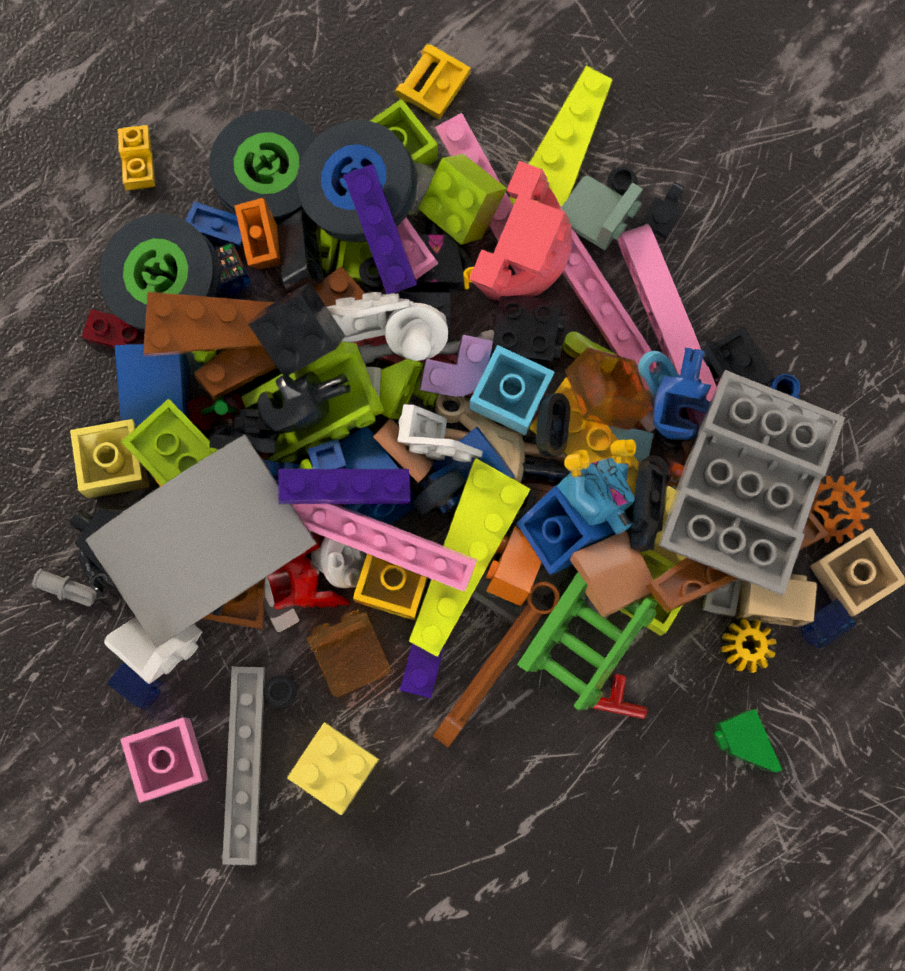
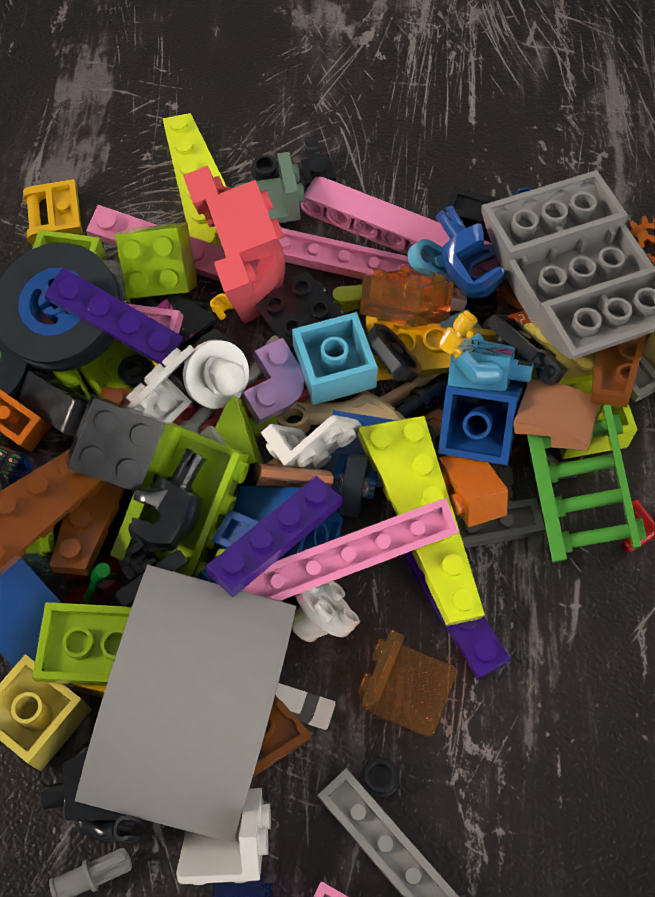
camera: 40 degrees left, 15 degrees down
red helmet [267,532,350,610] -> none
light yellow brick [287,723,380,815] -> none
yellow brick [353,553,428,620] -> none
dark orange piece [433,582,560,747] -> none

